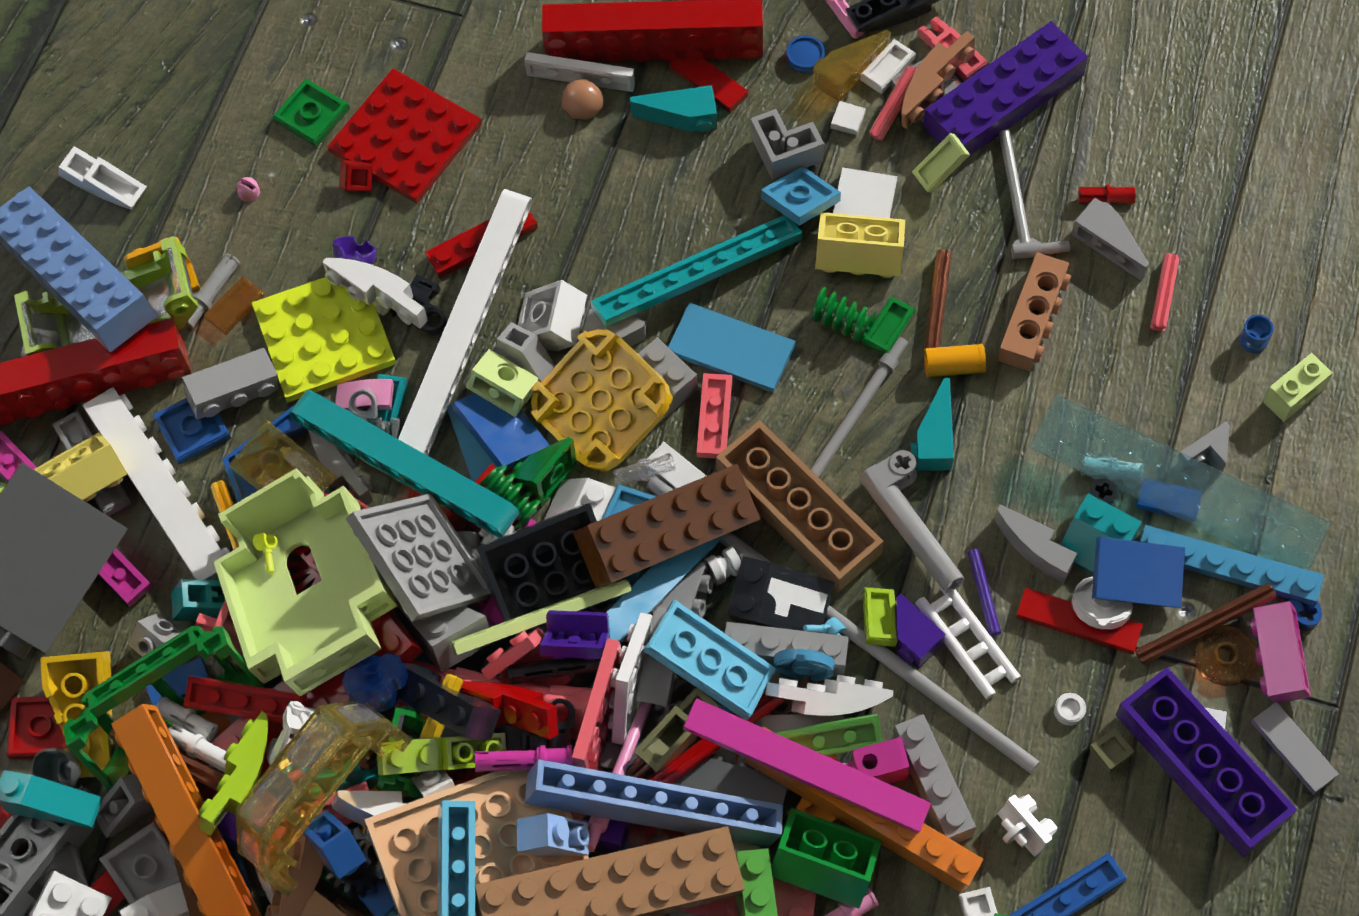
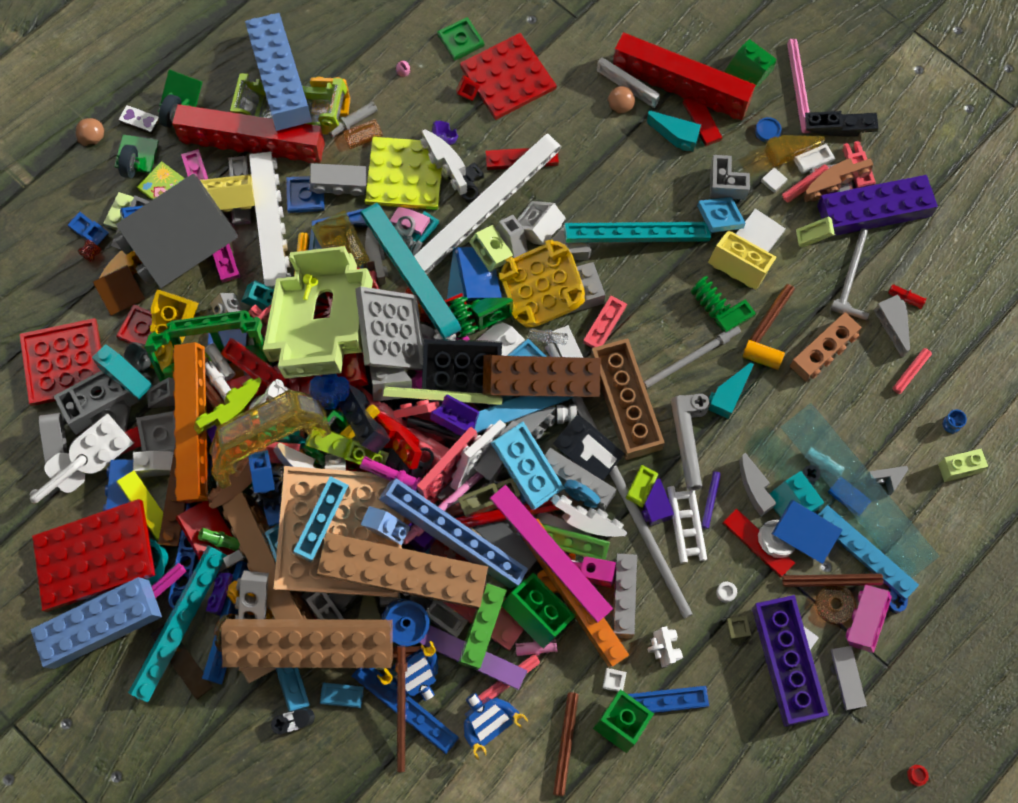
camera: 20 degrees right, 5 degrees up
white slope [58,146,147,210] -> none
dark azure tile [668,302,795,393] -> none
medium azure hand [803,617,847,635] -> none

